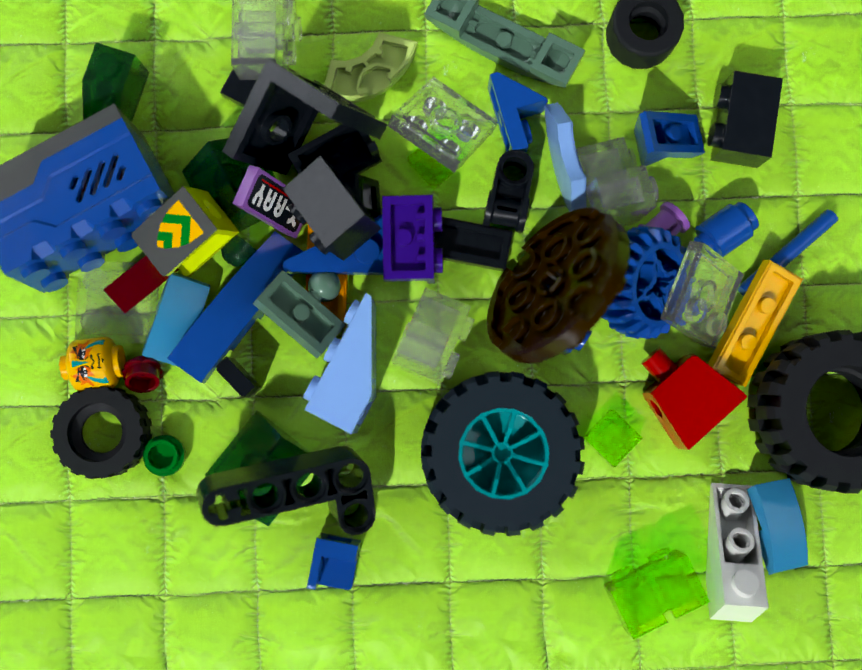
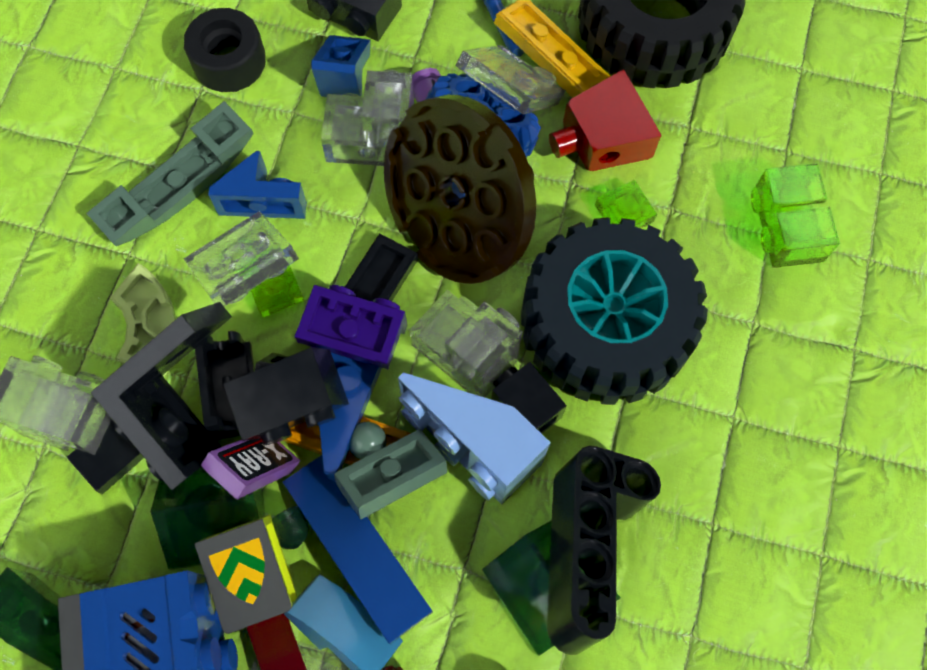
camera: 70 degrees left, 15 degrees down
black tile [216,356,262,398] -> none
blue panel [307,533,361,590] -> none
black piece [482,150,534,233] -> none
light blue tile [544,102,586,212] -> none
blue brick [694,202,759,259] -> none
white slope [706,483,769,622] -> none
dark azure slope [747,478,808,575] -> none
none -> black brick [491,362,567,434]

